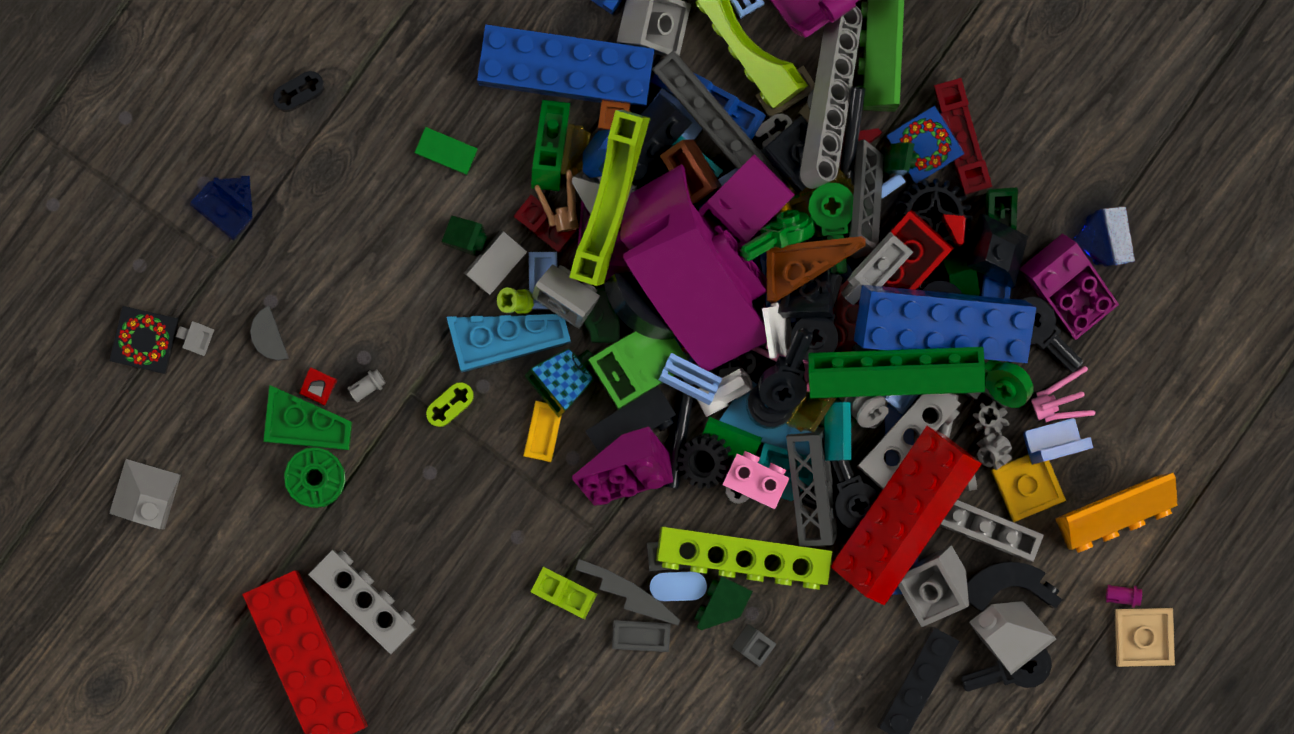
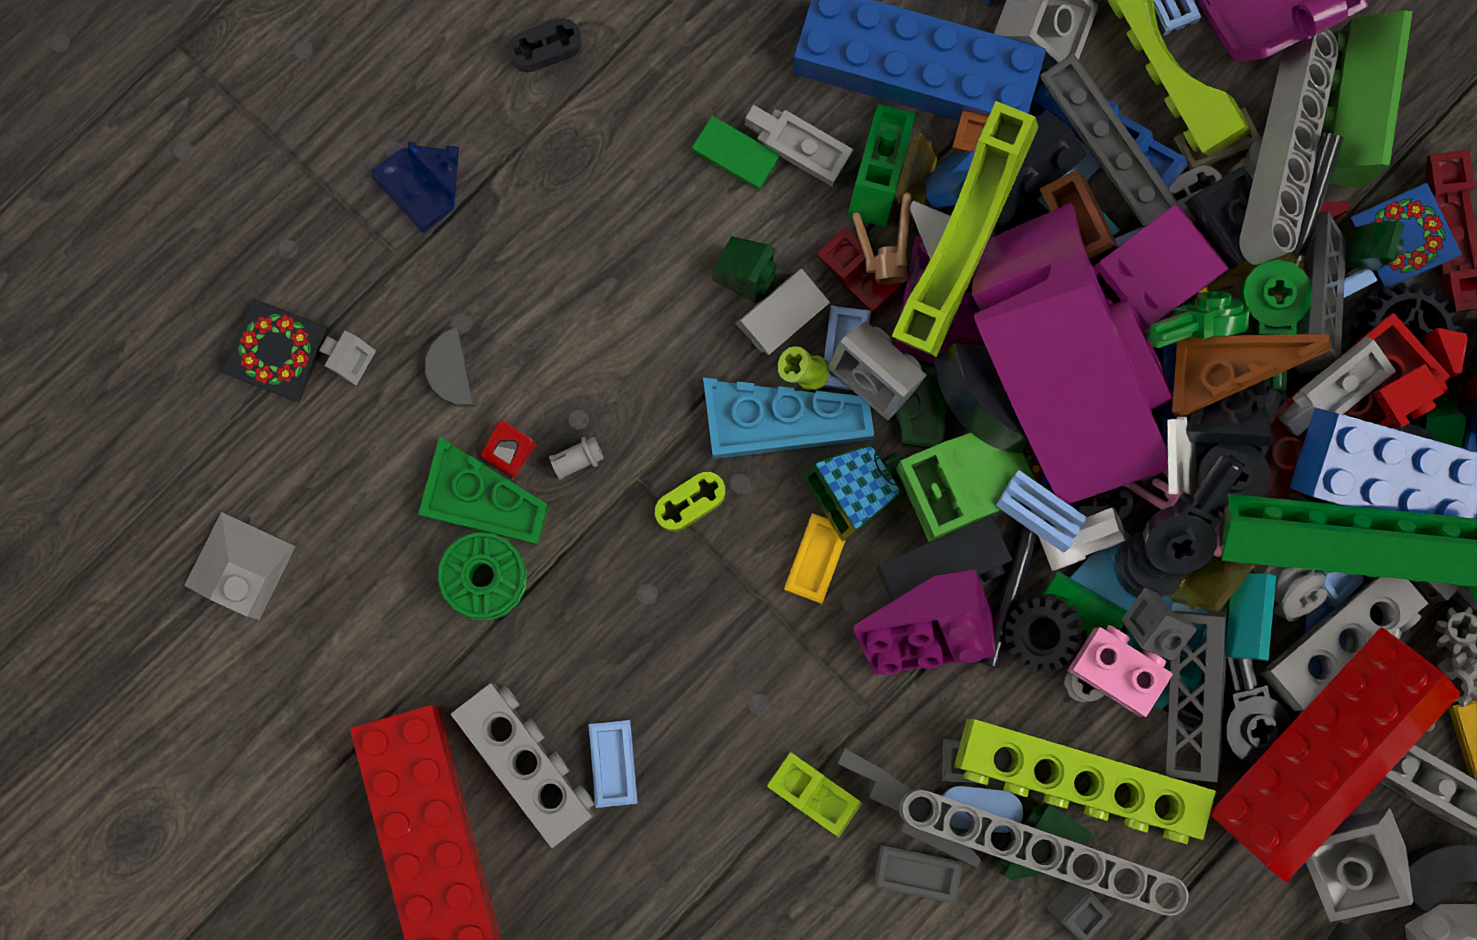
camera: 10 degrees right, 5 degrees down
none -> light blue tile [589,720,638,808]
none -> light grey hinge [744,105,854,187]
none -> light grey beam [899,789,1189,916]
none -> dark grey bracket [1121,588,1196,660]
none -> red brick [1372,364,1448,429]

